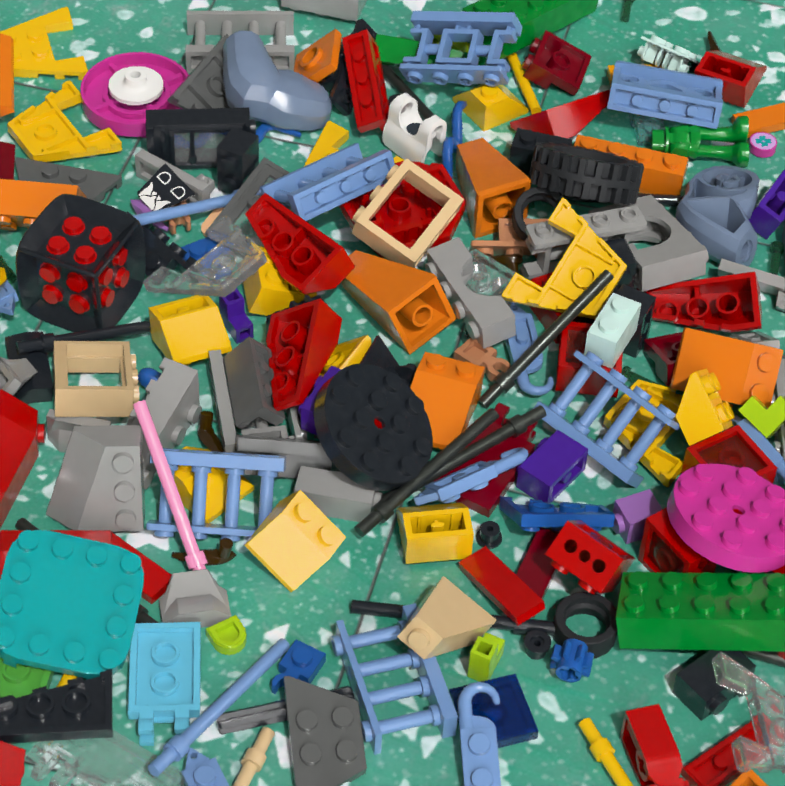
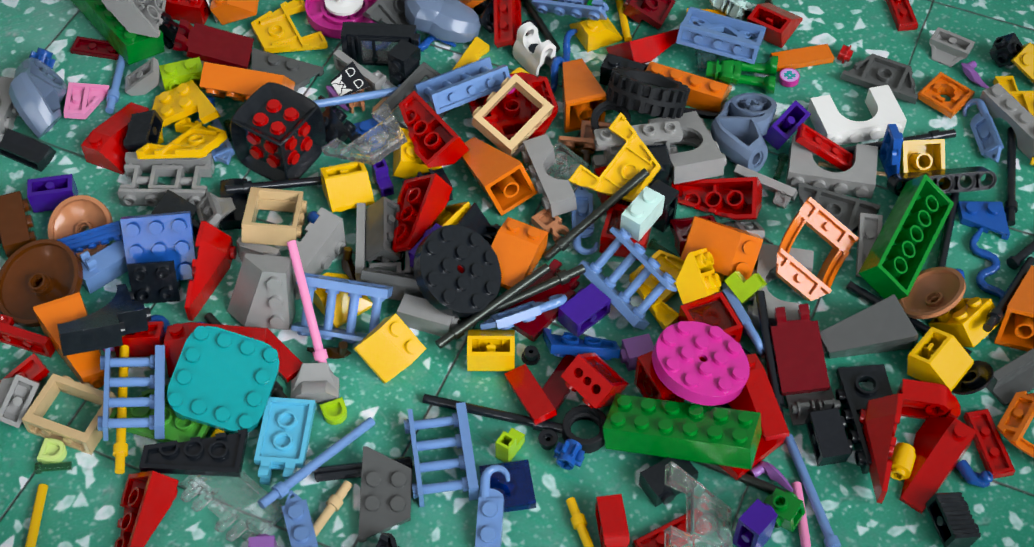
camera: 10 degrees right, 5 degrees up
blue plate [271,639,326,694] -> none
tan slope [397,576,496,660] -> none

